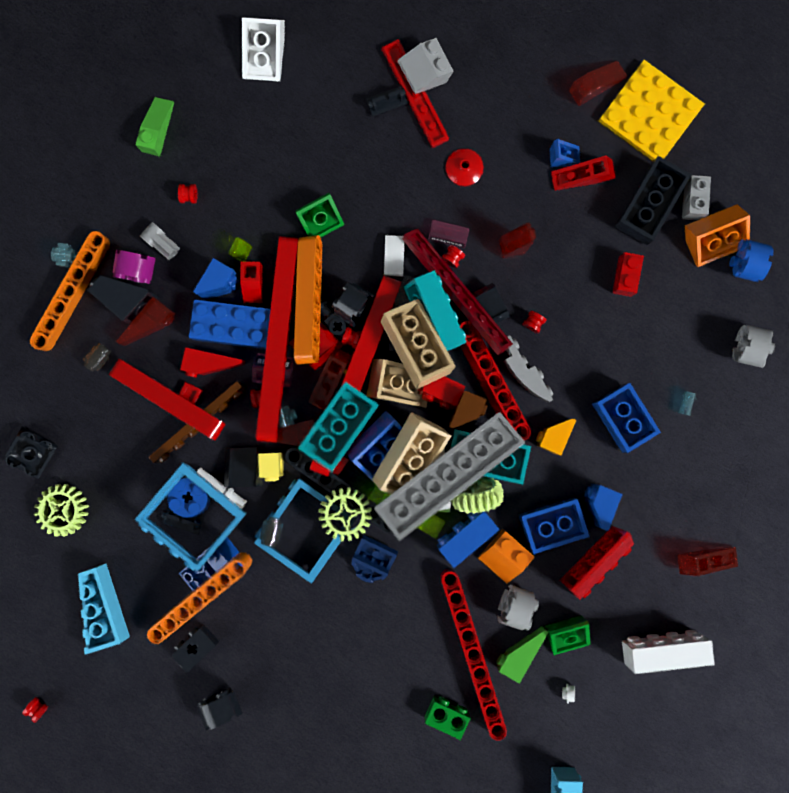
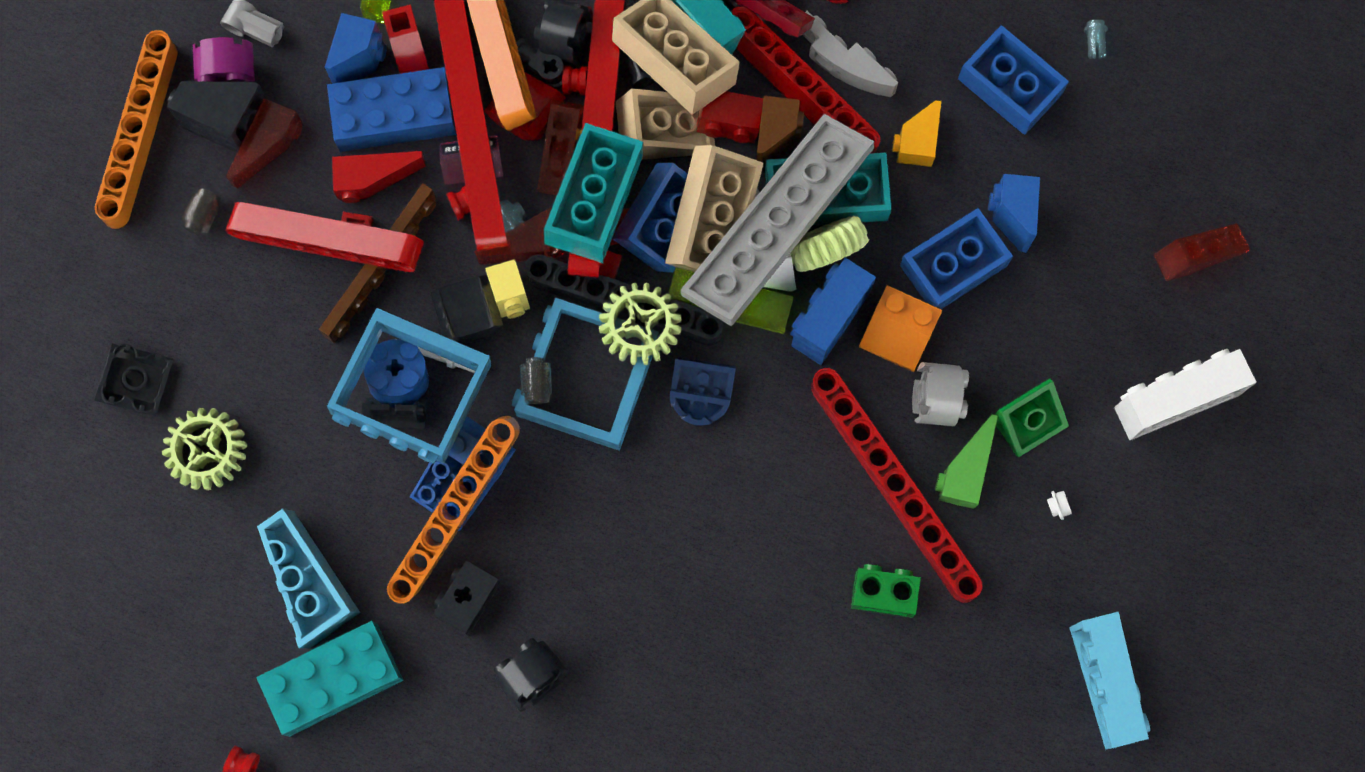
camera: 10 degrees left, 10 degrees down
clear light blue gear [51,243,75,267] -> none
red slope [560,526,634,600] -> none
none -> teal brick [256,621,403,737]

